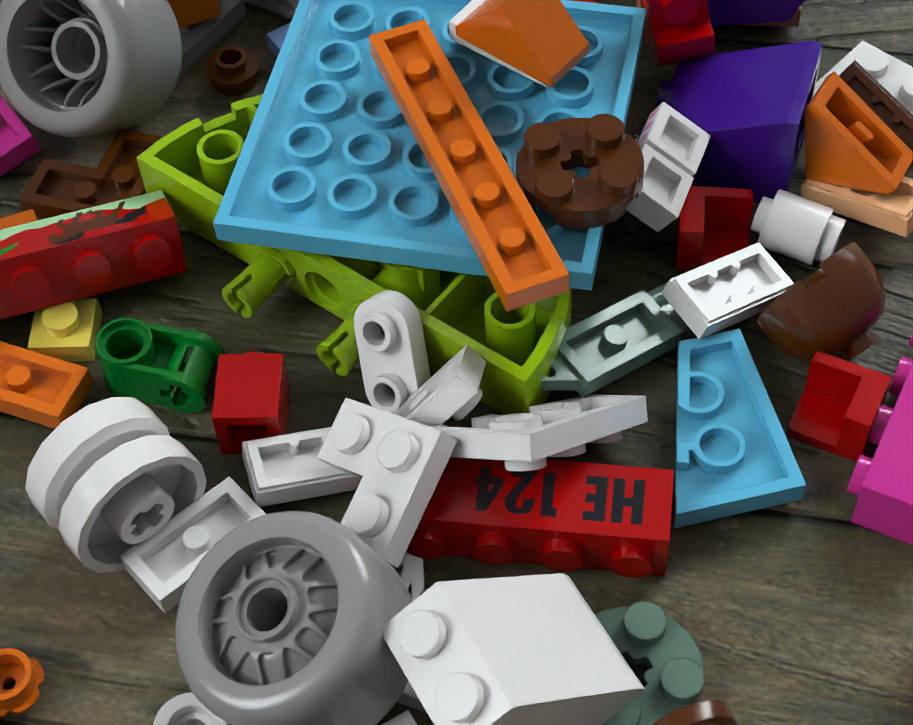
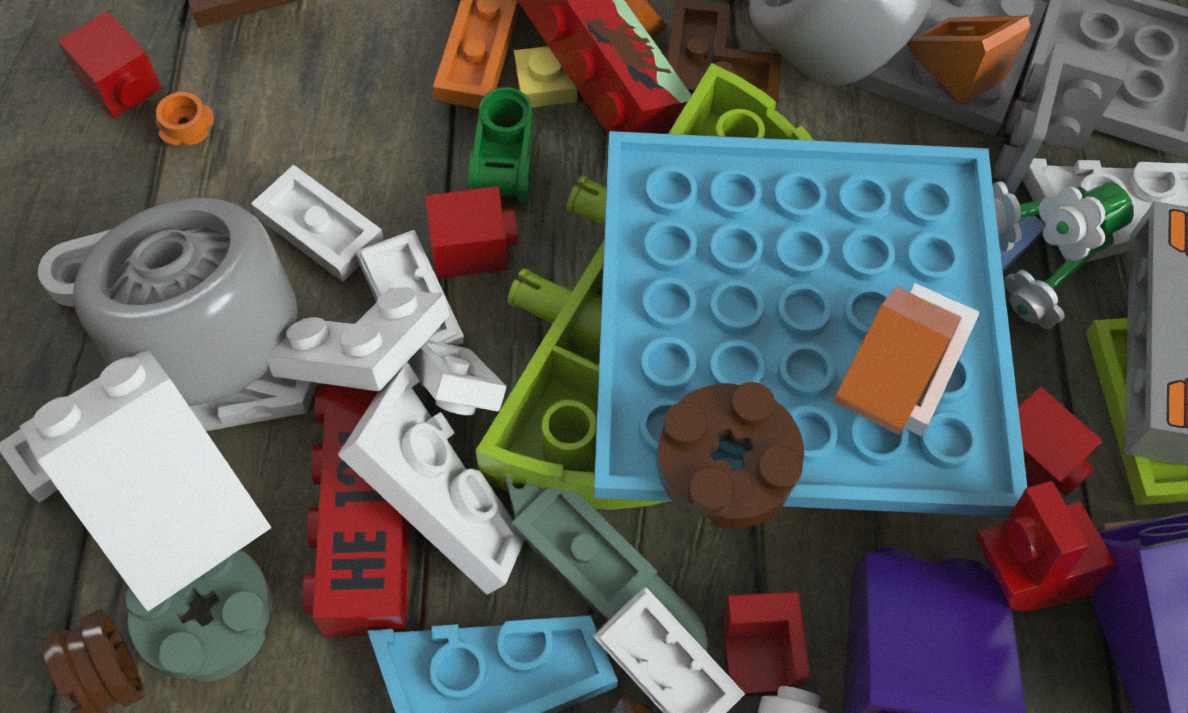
camera: 75 degrees right, 10 degrees up
white wheel [25,397,207,573] -> none
reddish brown plate [205,45,260,96] -> none
white plate [354,290,431,413] -> none
orange plate [369,19,570,312] -> none
white hips [602,101,711,247] -> none

